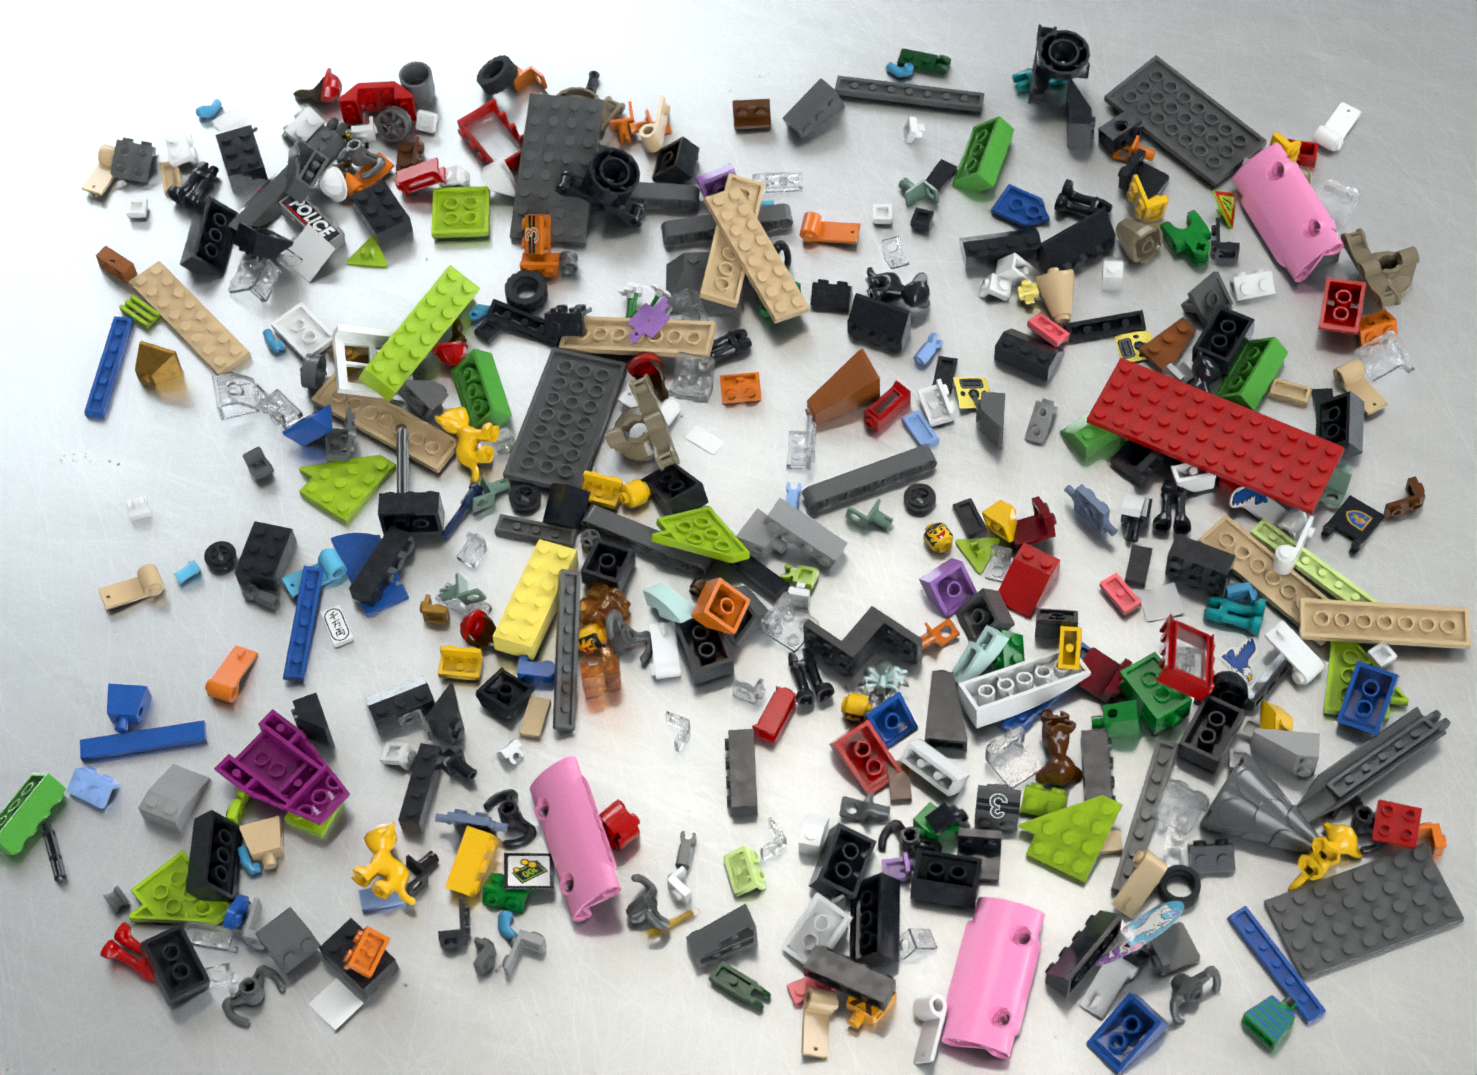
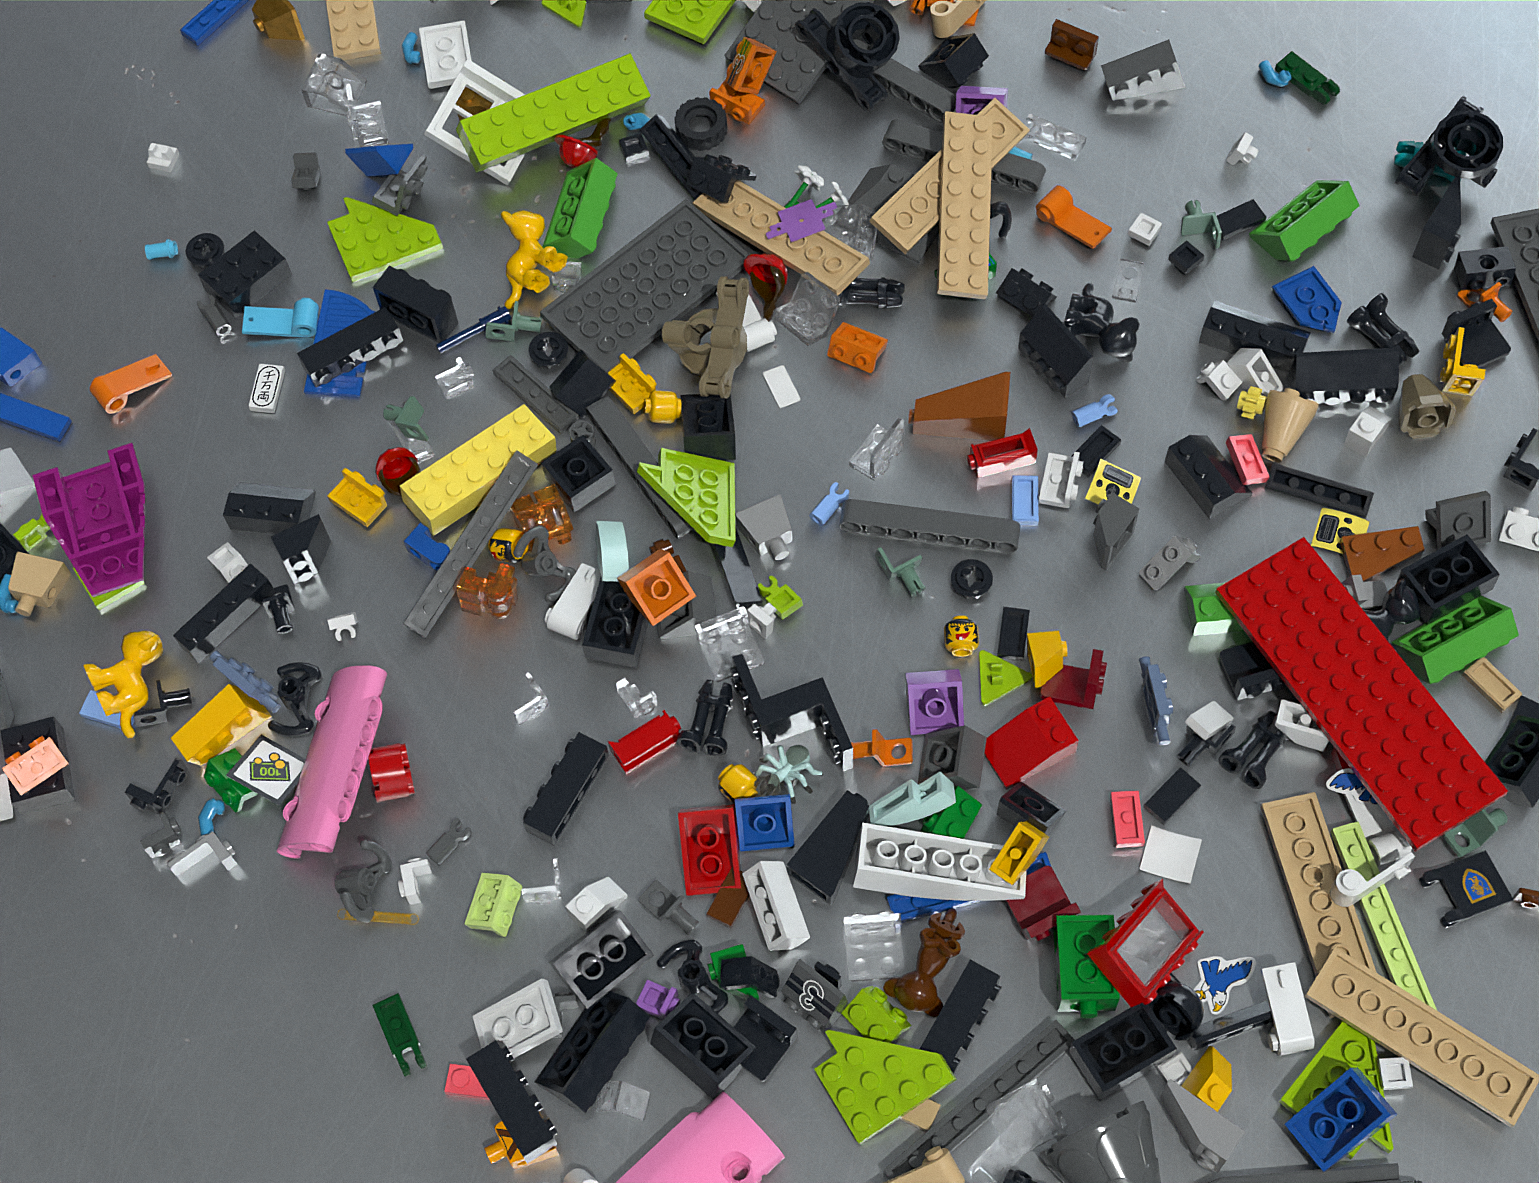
camera: 30 degrees right, 5 degrees up
tan door [98,564,164,610] -> none
blue tile [283,565,324,683] -> none
black slope [291,693,335,747] -> none
dark grey wheel [300,353,327,390] -> none
tan plate [311,372,458,474] -> none
dark grey slope [397,380,449,421] -> none
axle [397,428,409,493] -> none
clear bracket [398,709,433,741] -> none
pearl gold bracket [420,594,450,624] -> none
black slope [476,667,535,719] -> none
tan tile [519,696,551,740] -> none
dark grey wheel [559,251,578,274] -> none
dark grey wedge [686,903,758,968] -> none
light grey brick [763,498,847,568] -> none
tan door [801,987,839,1059] -> none
dark grey plate [835,75,985,112] -> none
clear bracket [985,544,1012,583] -> none
green torso [1091,700,1141,737] -> none
green piece [1160,210,1211,266] -> none
black brick [1165,534,1236,595] -> none
teal piece [1204,597,1266,636] -> none
dark azure bracket [1224,582,1258,605] -> none
white tile [1228,748,1251,771] -> none

